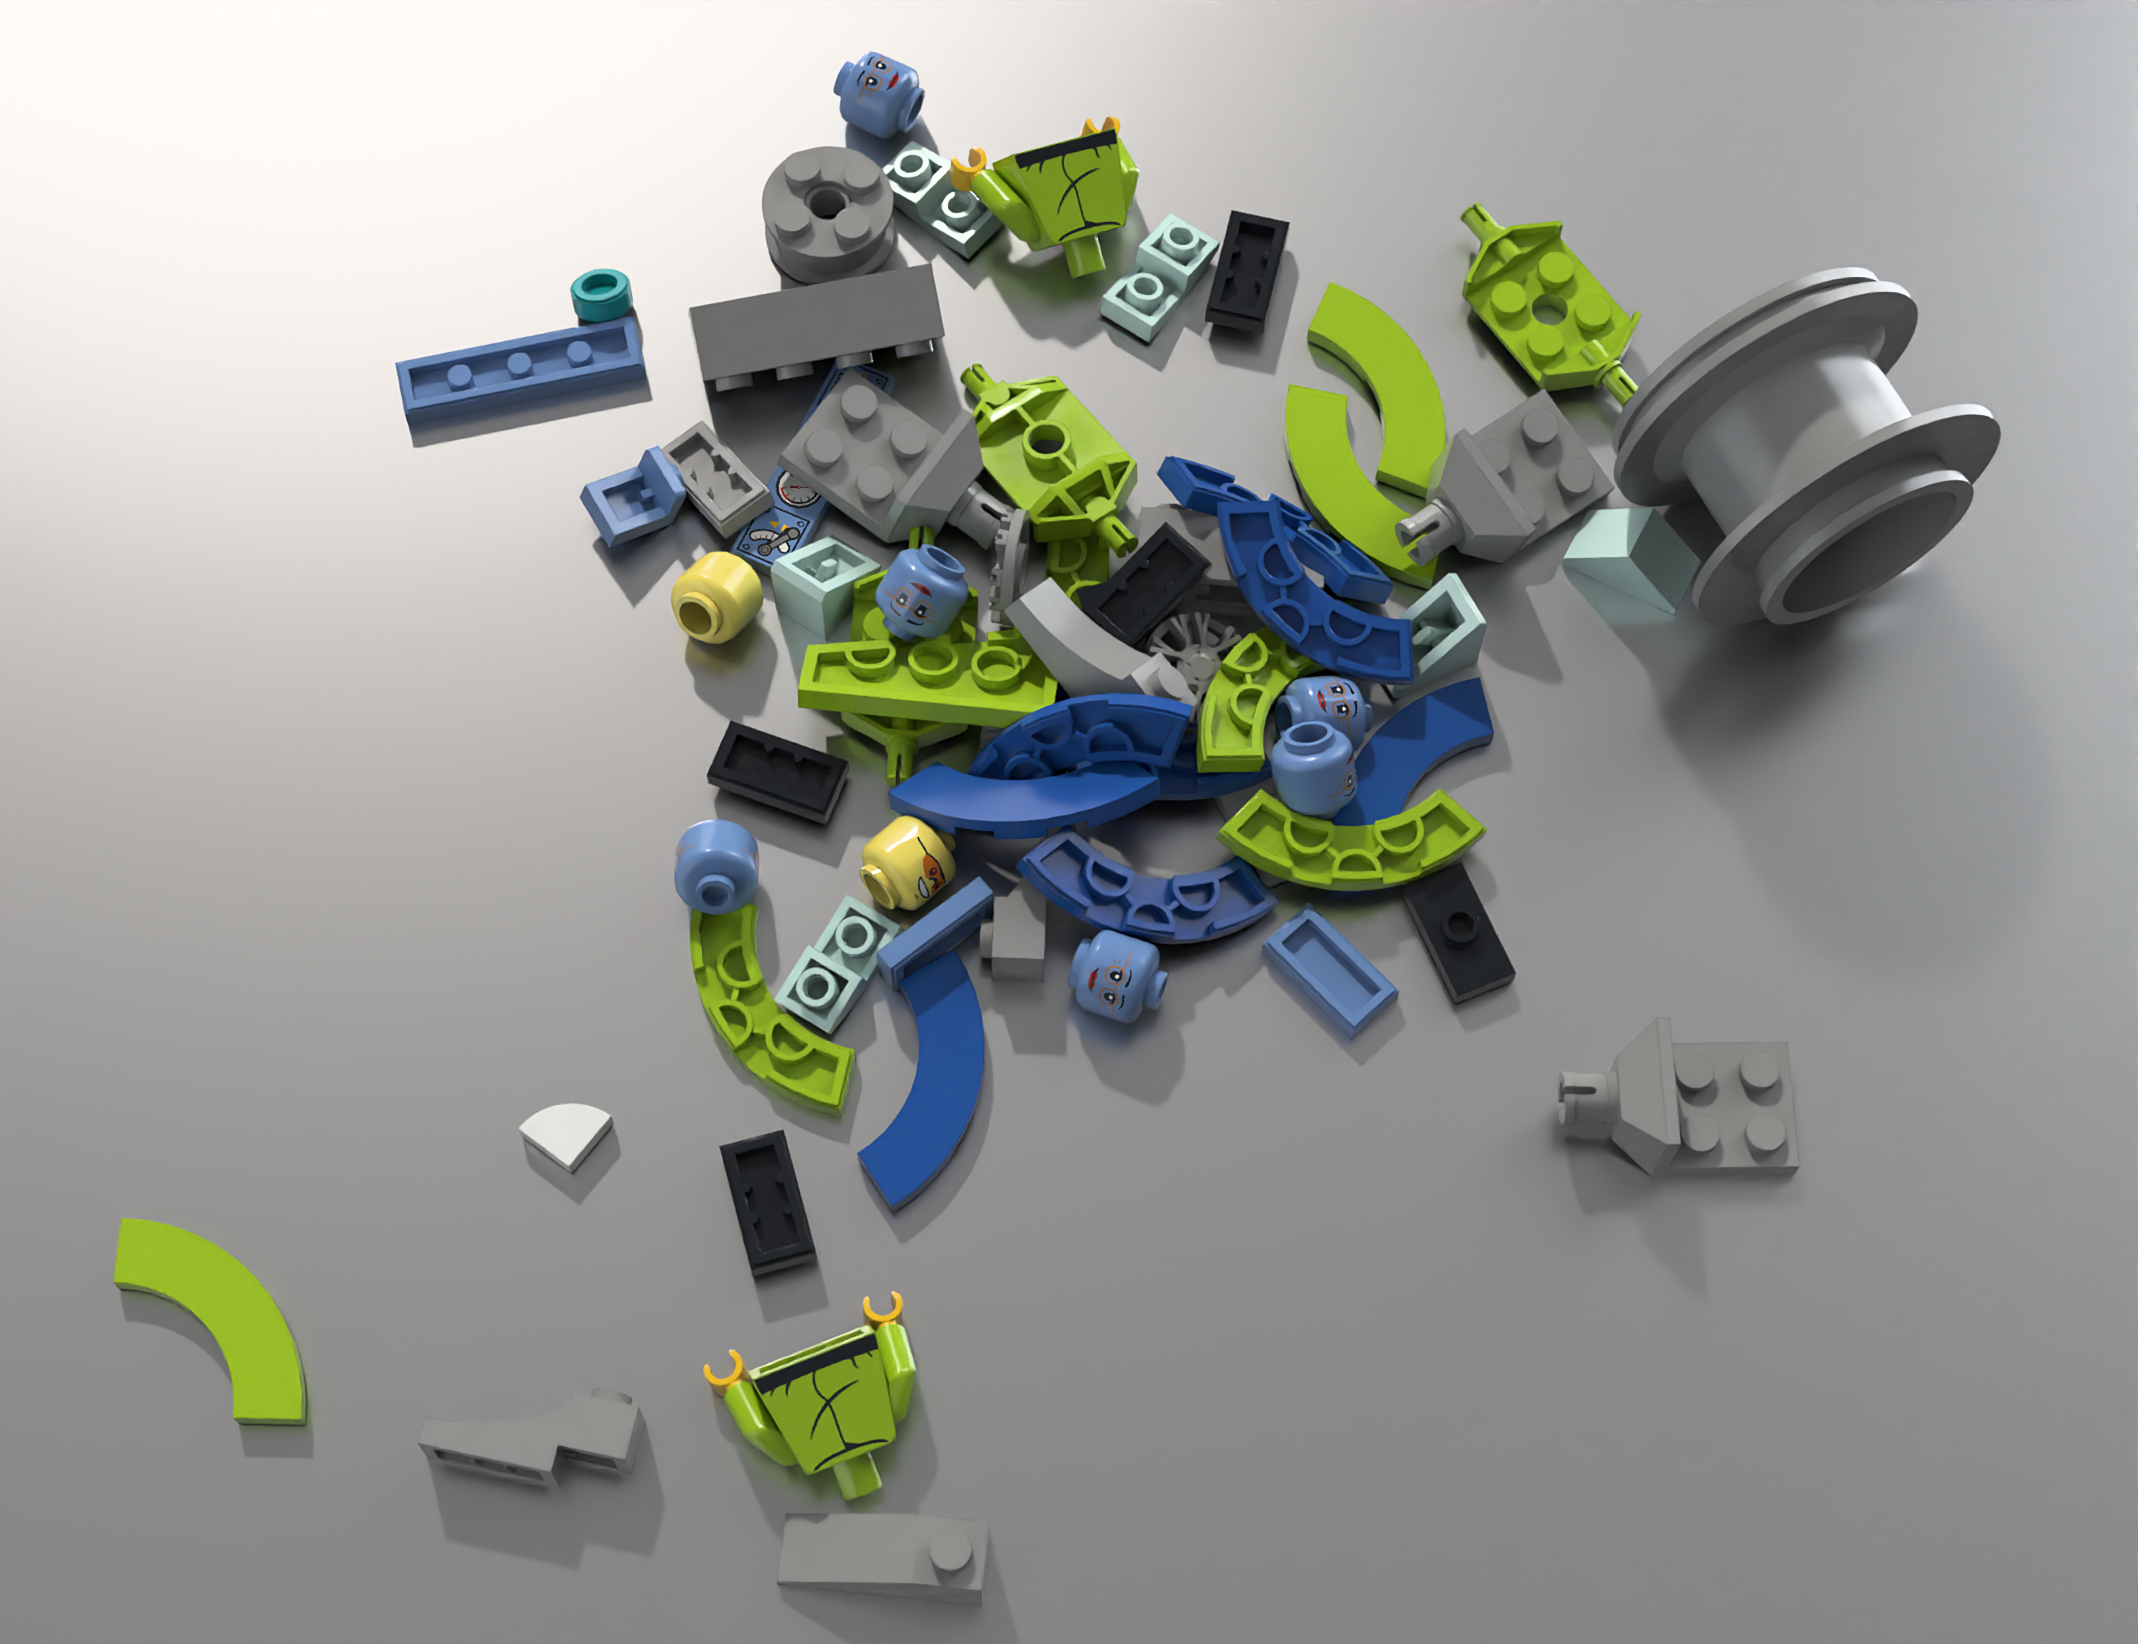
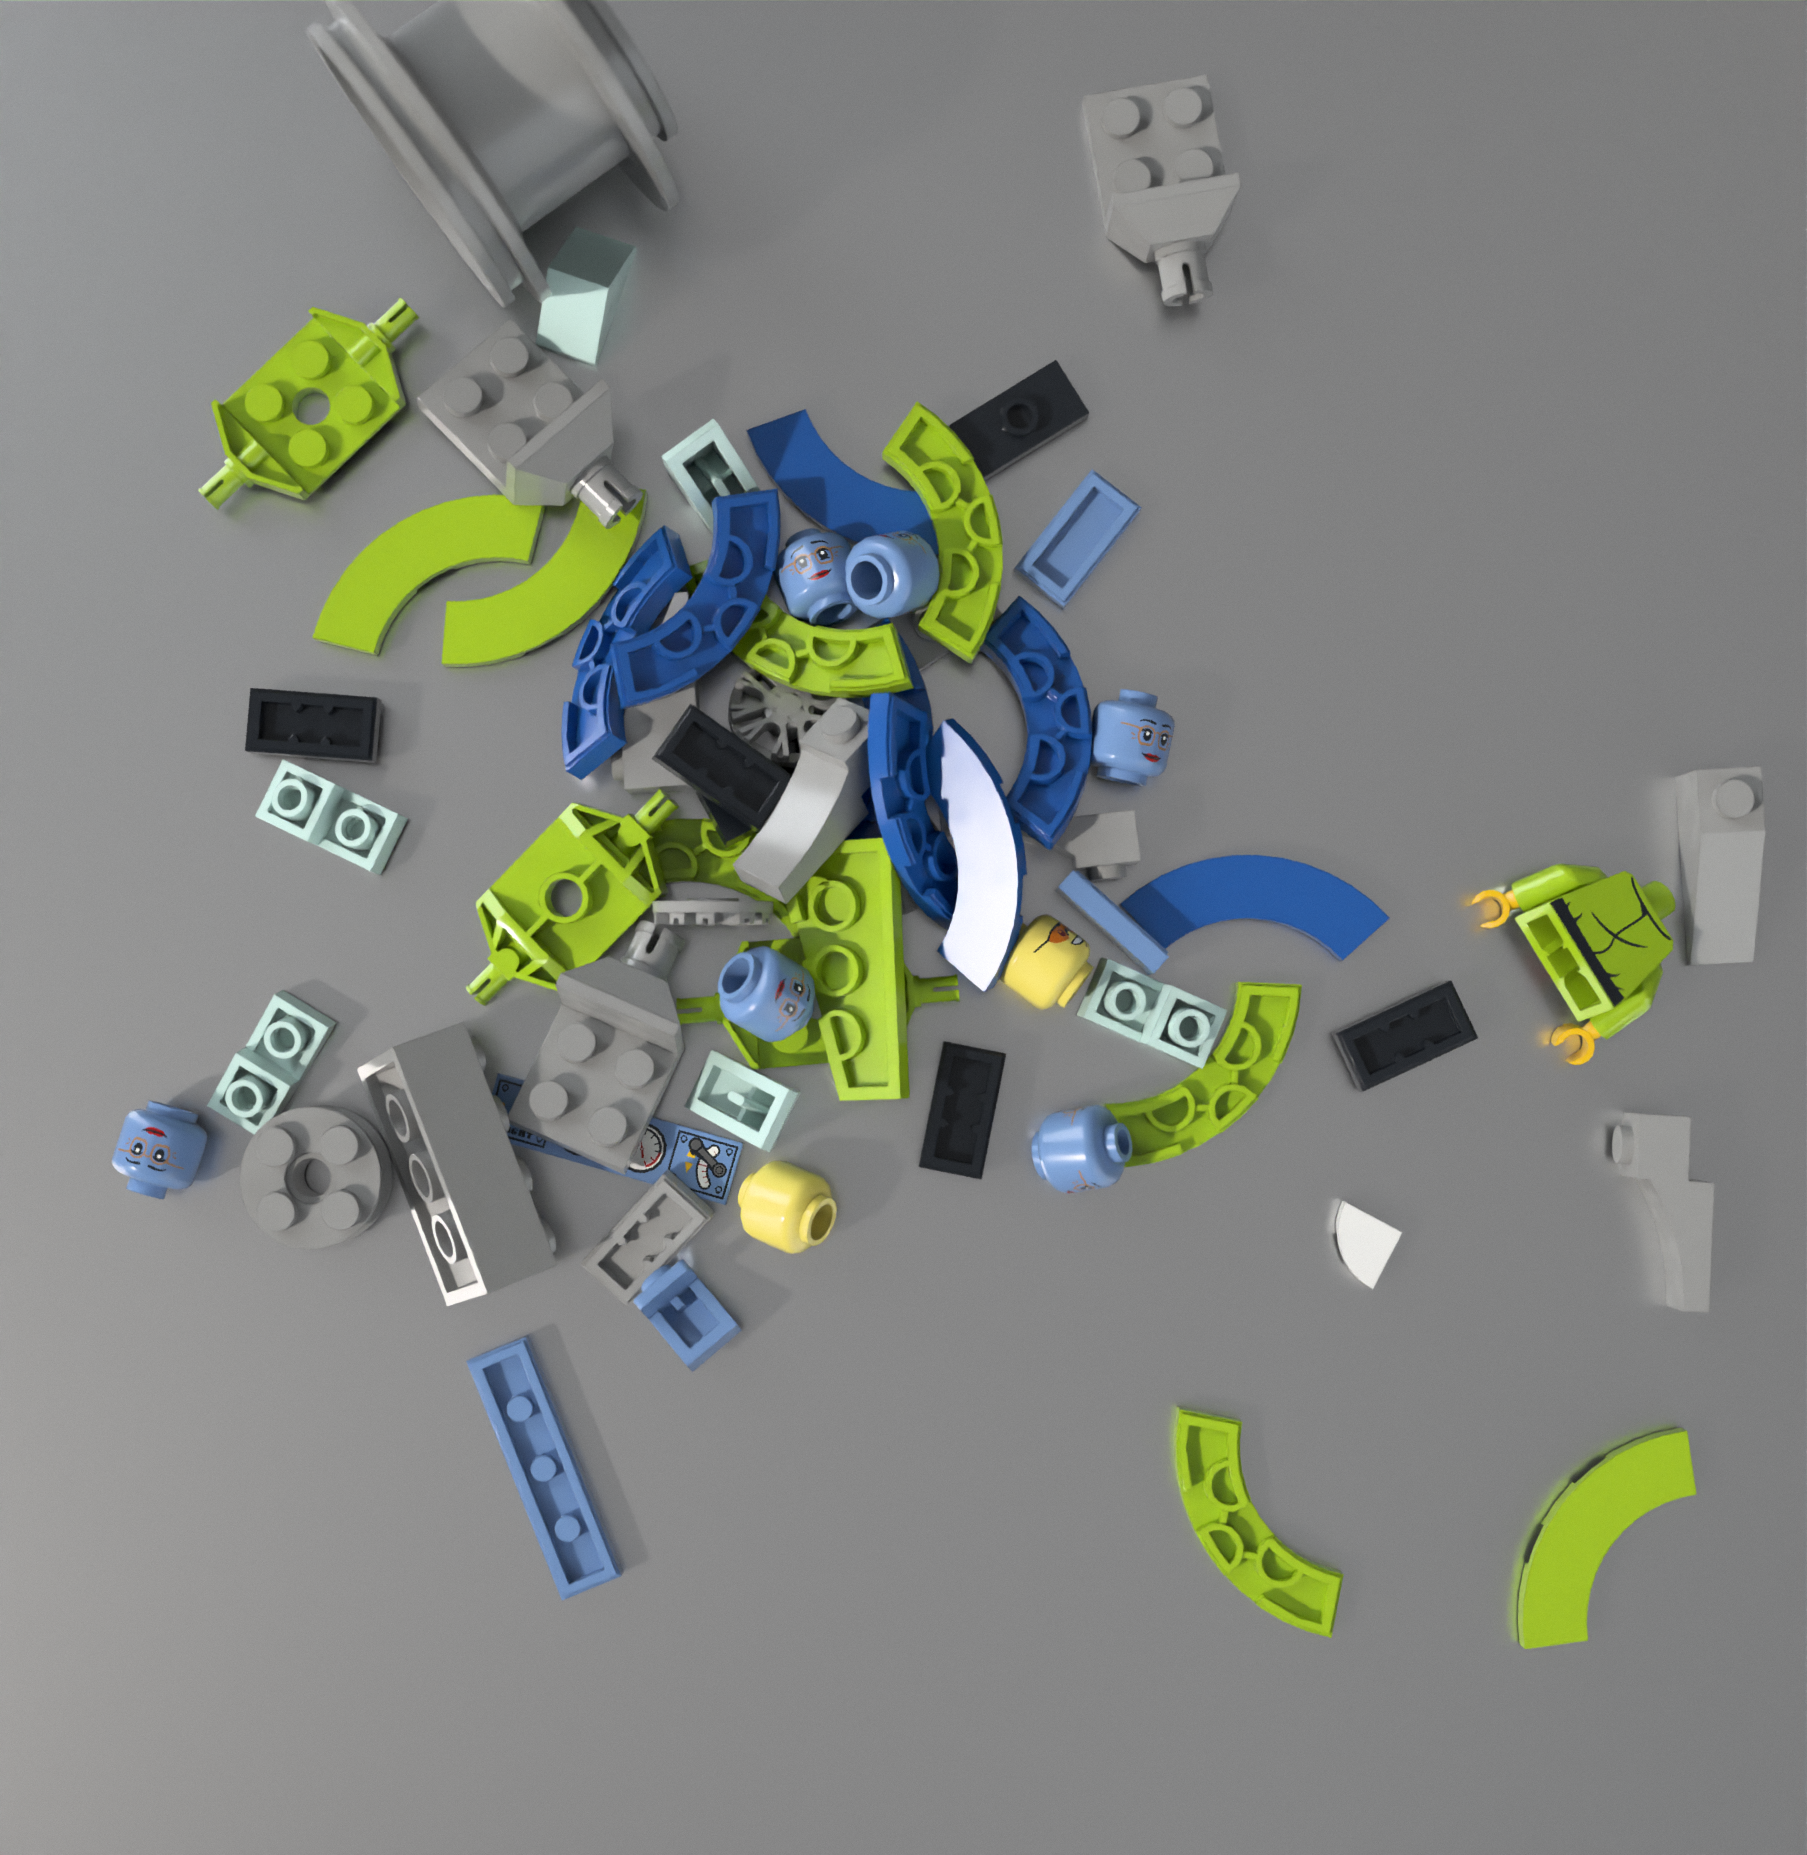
camera: 100 degrees left, 20 degrees up
teal tile [570,268,633,322] -> none
lime torso [949,116,1140,278] -> none
none -> lime tile [1174,1407,1344,1638]

